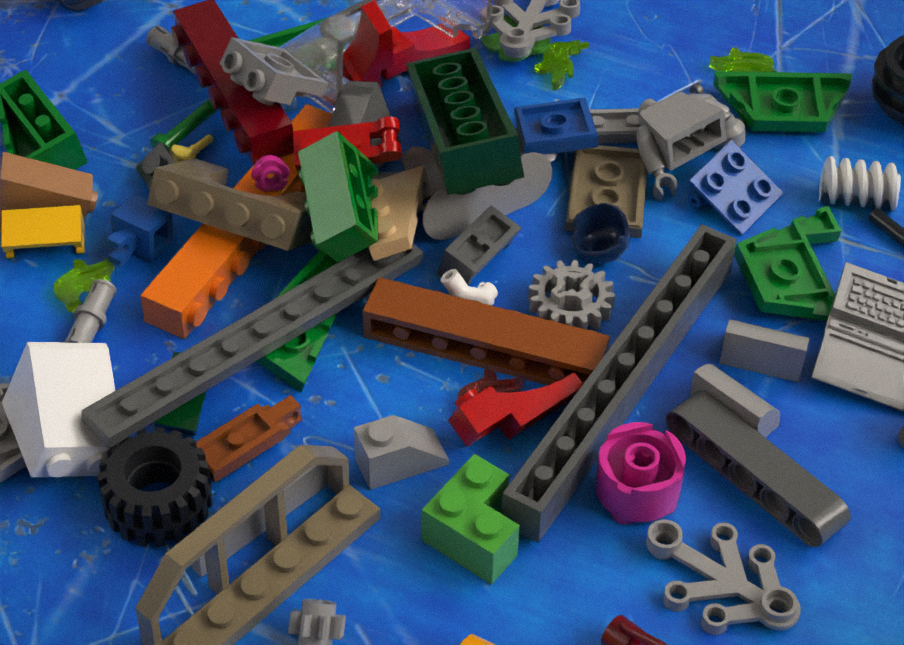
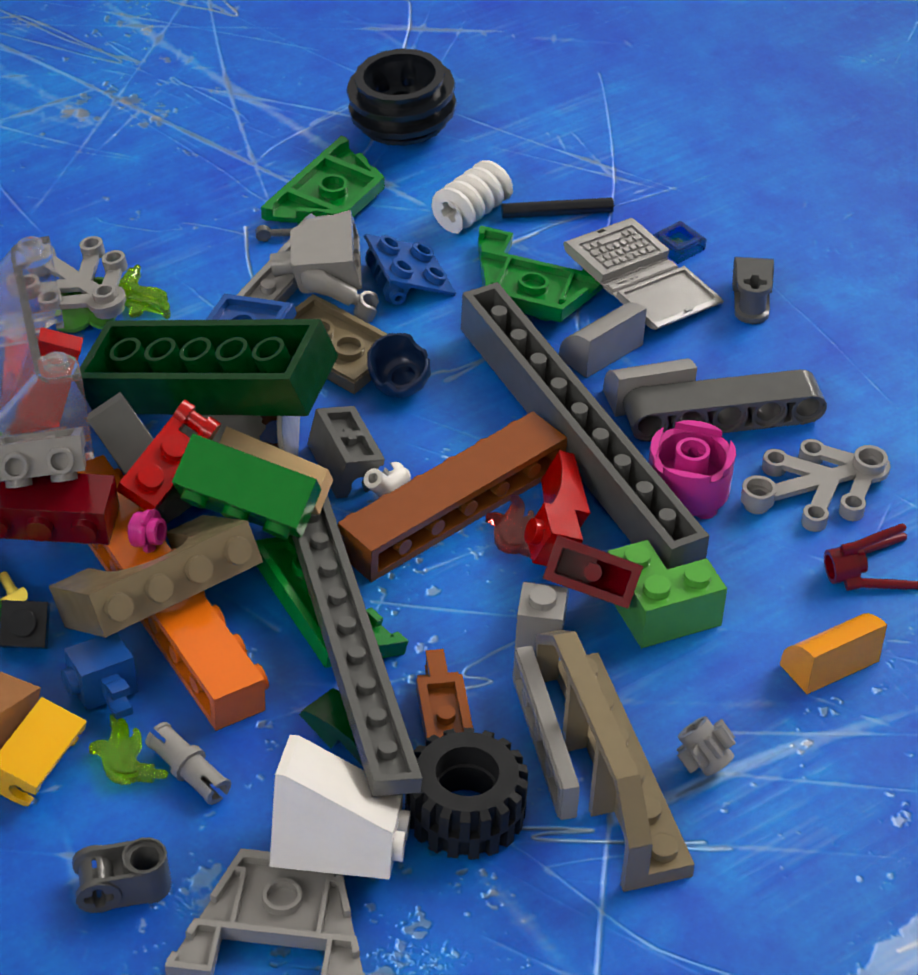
camera: 60 degrees left, 5 degrees down
light grey gear [528,260,615,330] -> none
clear neon green piece [709,47,777,72] -> none
none -> dark red slope [543,535,643,609]

